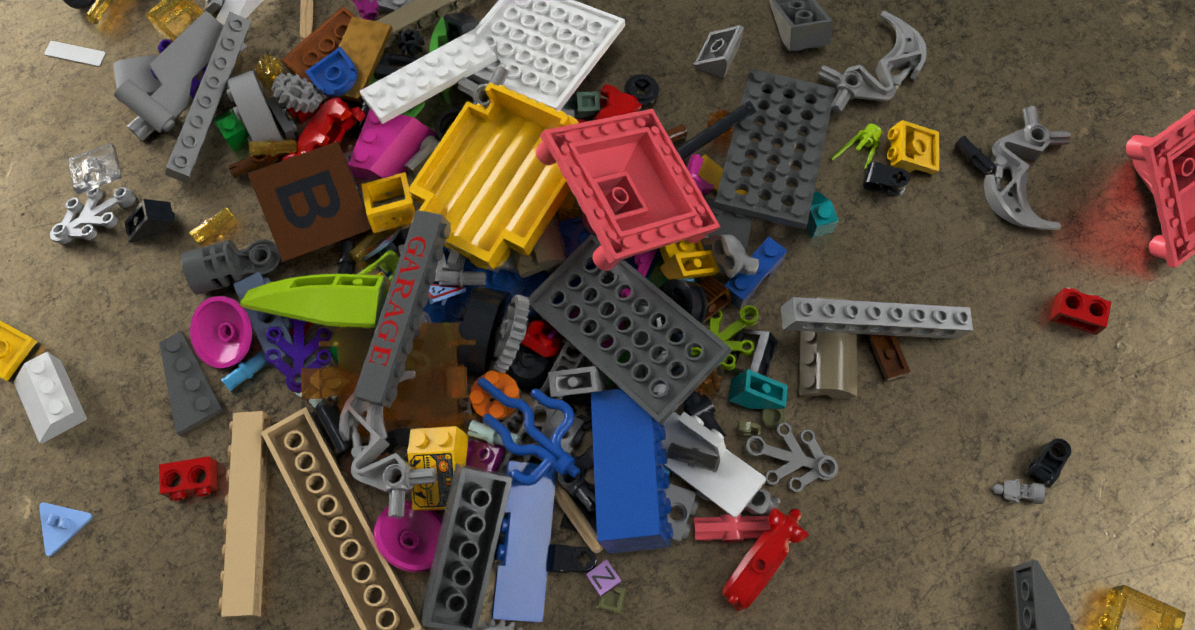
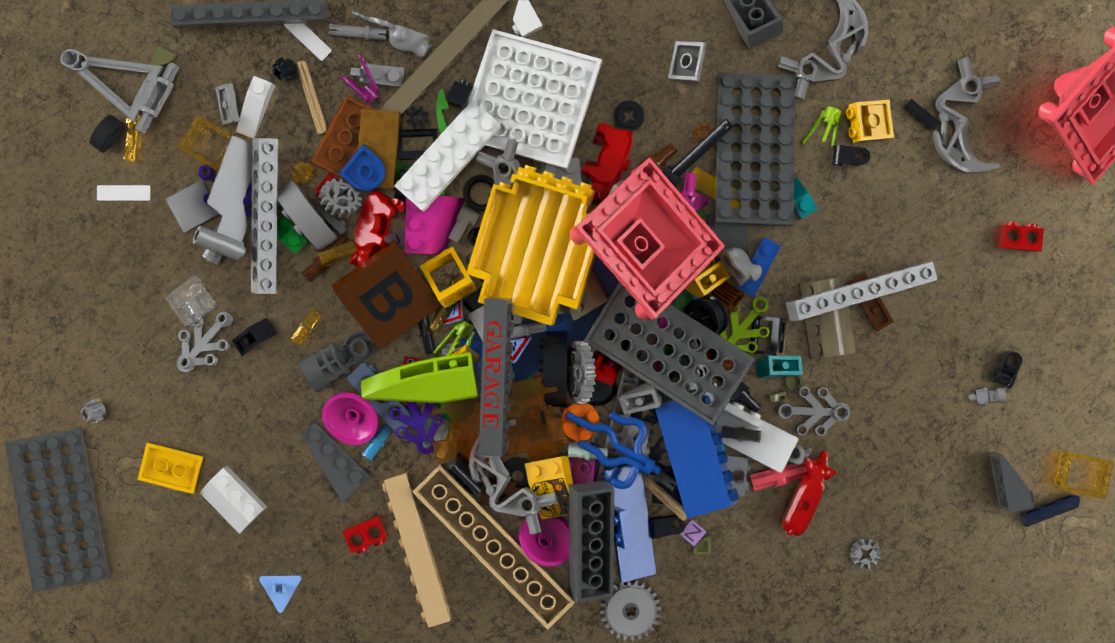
camera: 15 degrees left, 20 degrees up
sand green slope [562,91,600,119] -> none

